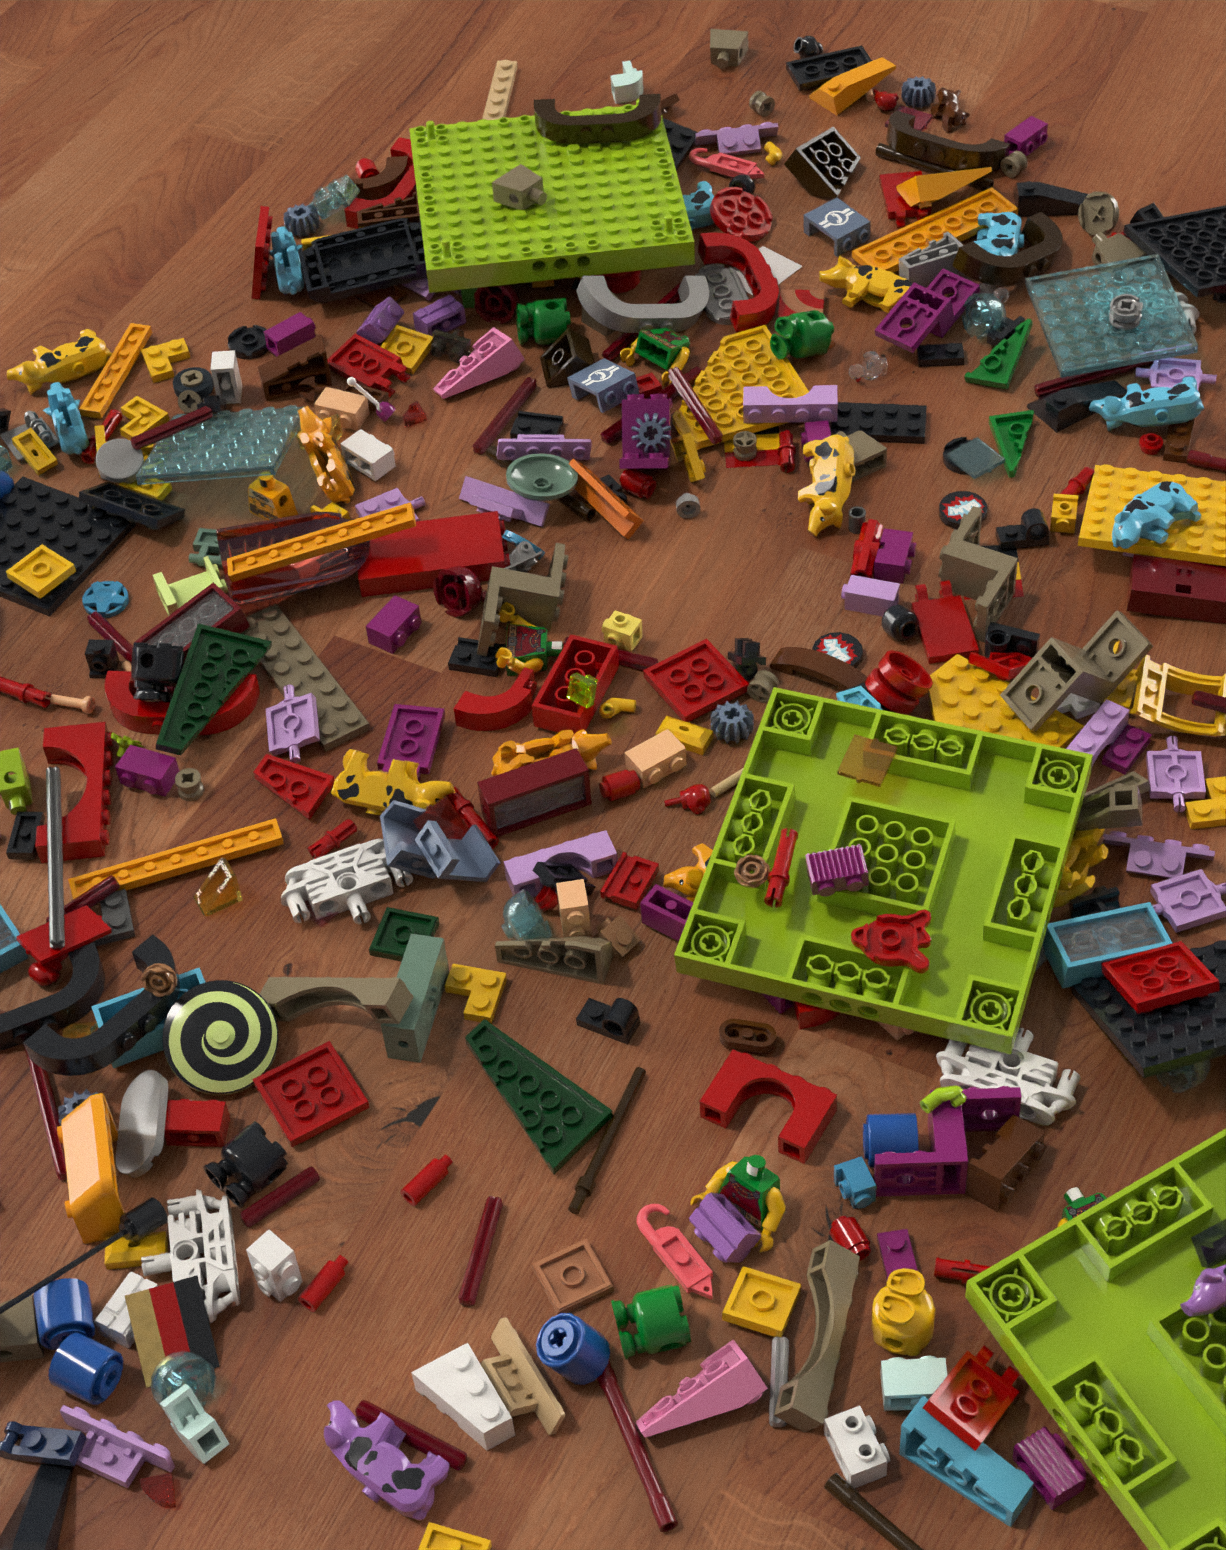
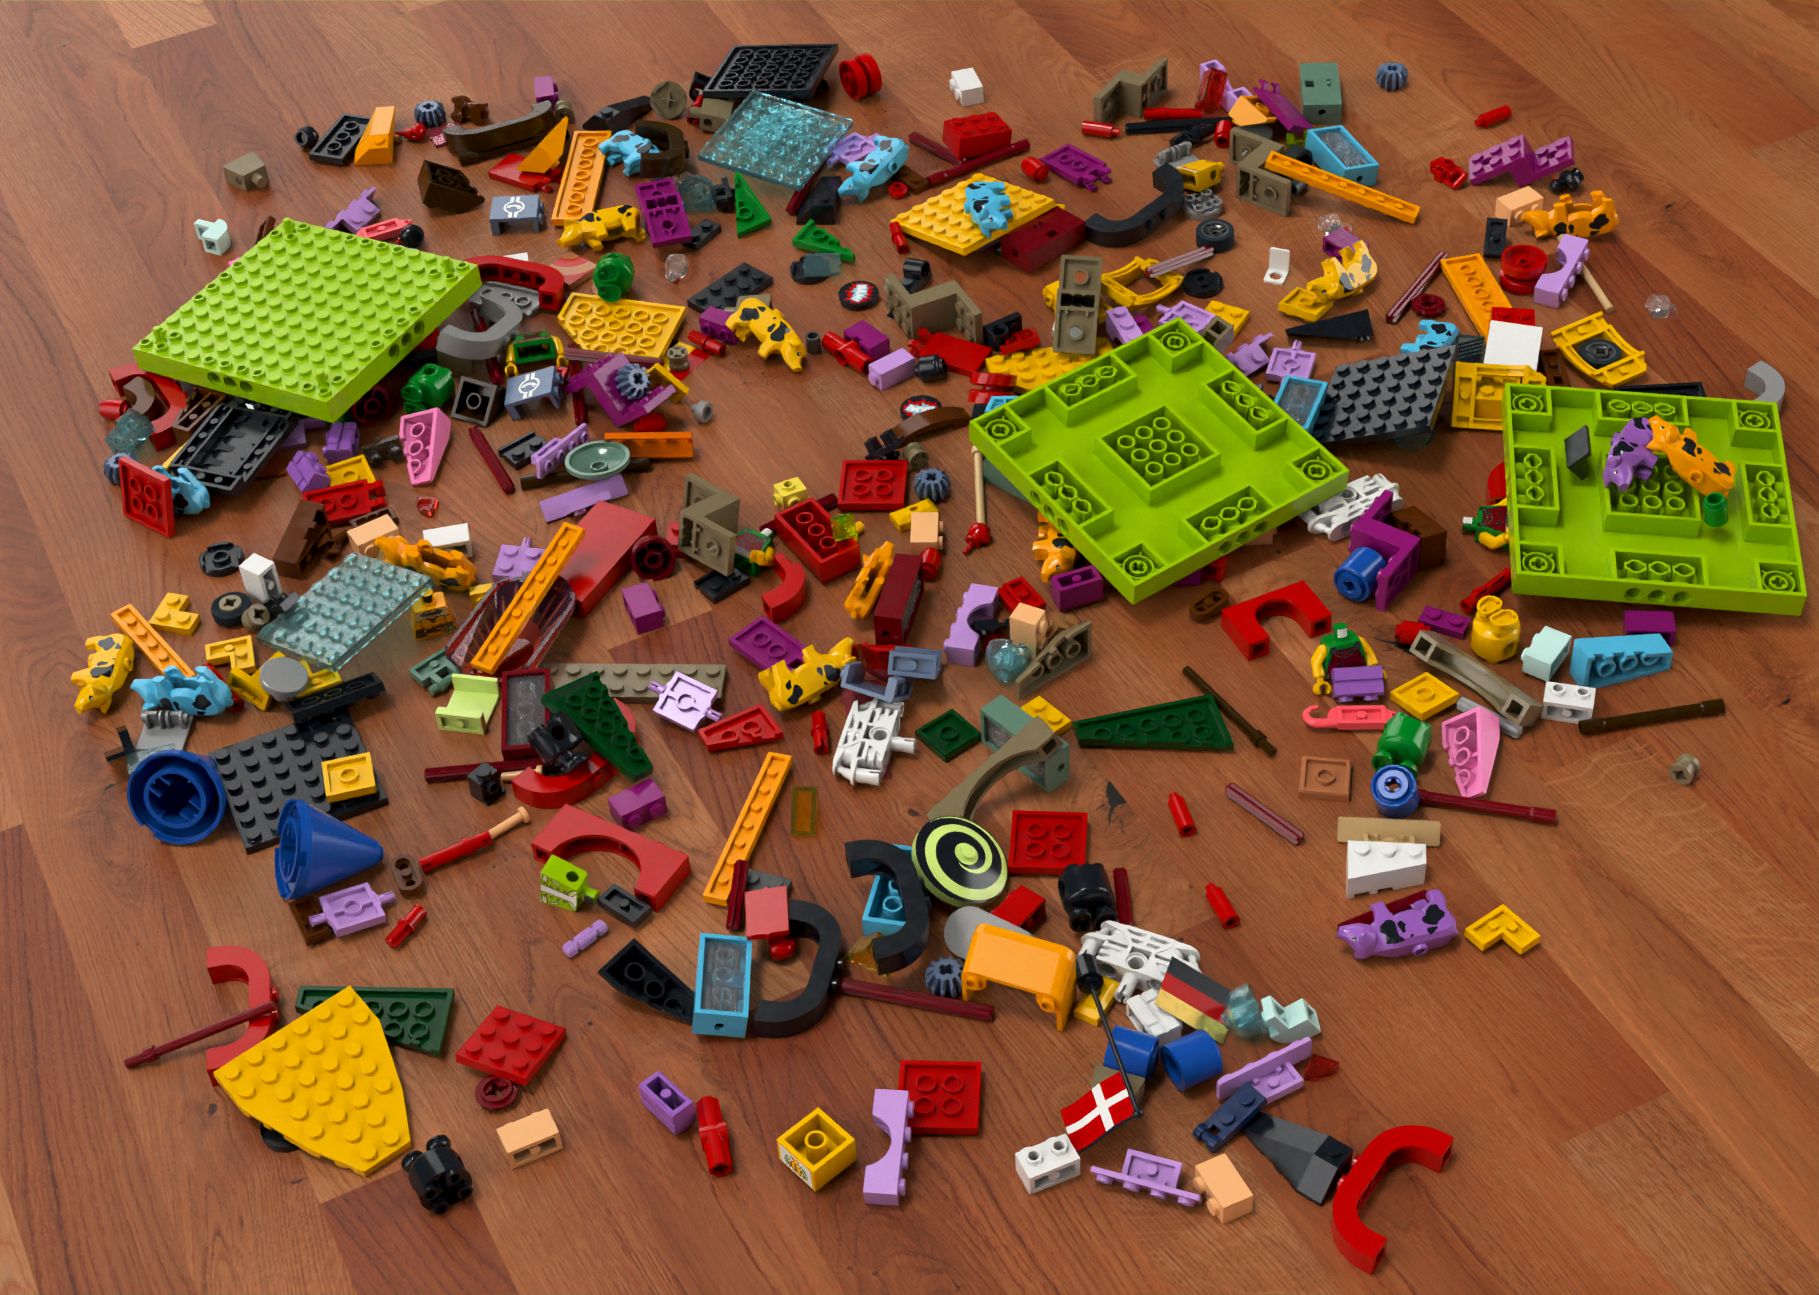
camera: 55 degrees left, 5 degrees down
yellow piece [12,428,58,476] -> none
dark grey axle [46,766,65,949] -> none
dark azure wheel [82,581,129,618] -> none
lime plant [111,732,143,757] -> none
dark red axle [130,406,213,450] -> none
medium nougat plate [141,963,177,997] -> none
dark tan wheel [175,768,204,801] -> none
white brick [246,1230,303,1302] -> none
magenta brick [264,312,316,357] -> none
hinge [347,377,396,422] -> none
tan plate [482,60,518,120] -> none
light grey hinge [487,541,543,584] -> none
dark tan torso [492,164,547,210] -> none
dark azure wheel [502,530,545,560] -> none
dark brown arch [534,94,662,144] -> none
black plate [576,998,640,1045] -> none
red tile [710,187,773,242] -> none
medium nougat plate [734,855,770,888] -> none
lavender arch [743,385,838,423] -> none
dark tan wheel [749,91,775,117] -> none
yellow arm [764,142,782,166] -> none
red pin [764,828,799,908] -> none
magenta brick [805,844,869,897] -> none
dark azure brick [834,1156,876,1209] -> none
clear orange piece [837,735,897,787] -> none
red tile [851,909,932,974] -> none
light grey wedge [899,232,964,287] -> none
lime arm [920,1085,967,1114] -> none
red tile [923,1345,1020,1451] -> none
yellow brick [1050,494,1078,533] -> none
red plate [1101,941,1220,1013] -> none
light grey wheel [1109,294,1143,330] -> none

